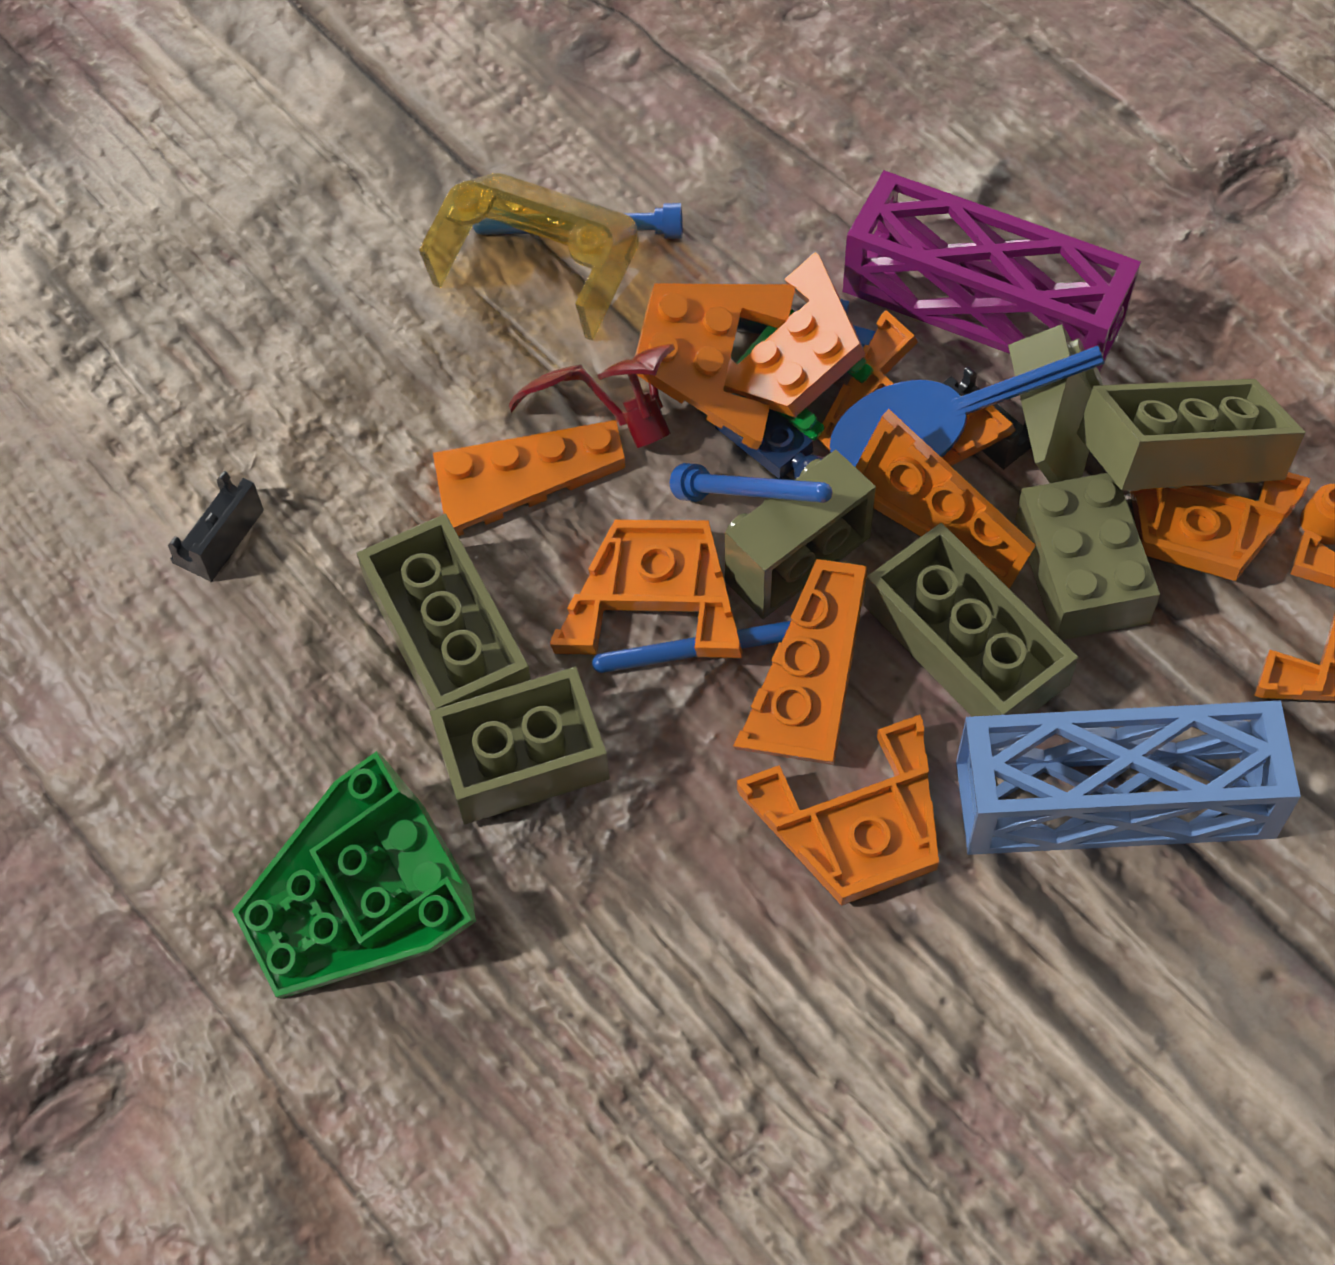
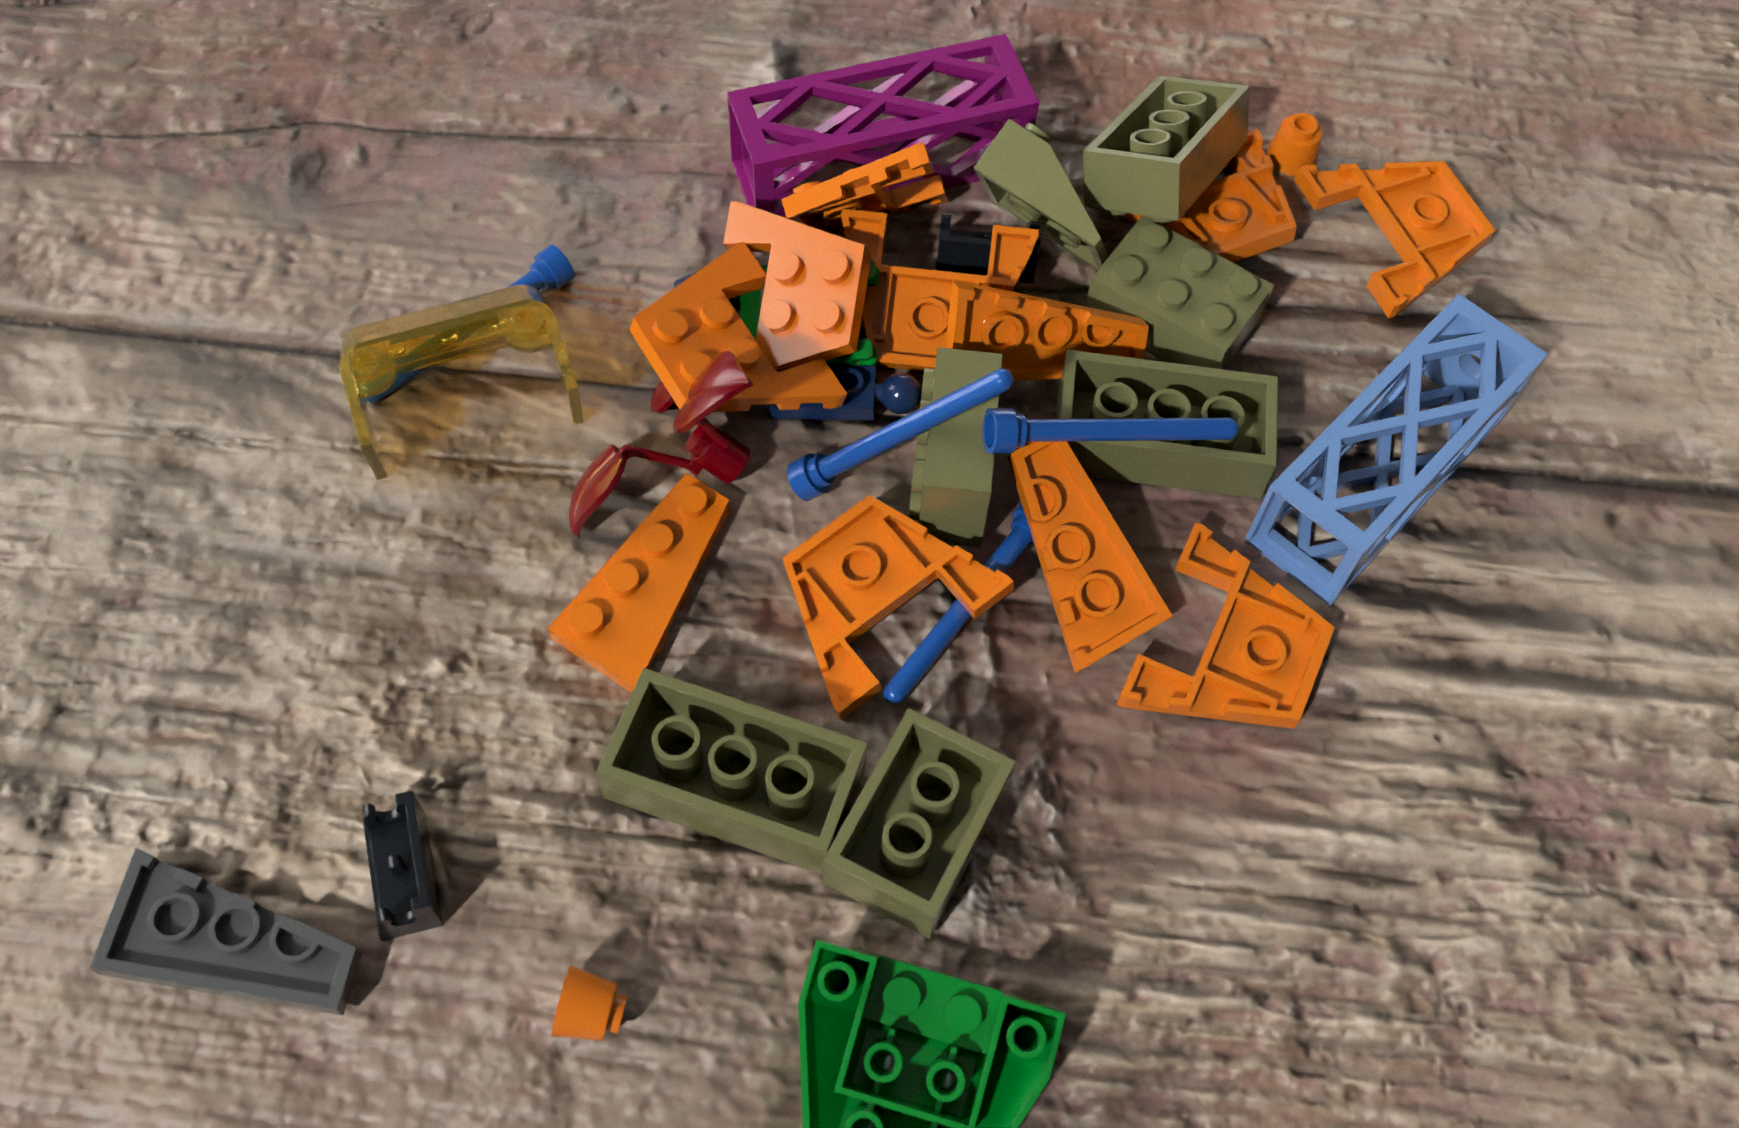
camera: 50 degrees left, 0 degrees up
blue piece [830,346,1105,467] -> none
none -> dark grey wing [89,848,362,1016]
none -> orange hat [551,965,628,1041]
none -> orange wing [782,142,949,231]
none -> blue piece [982,408,1239,454]

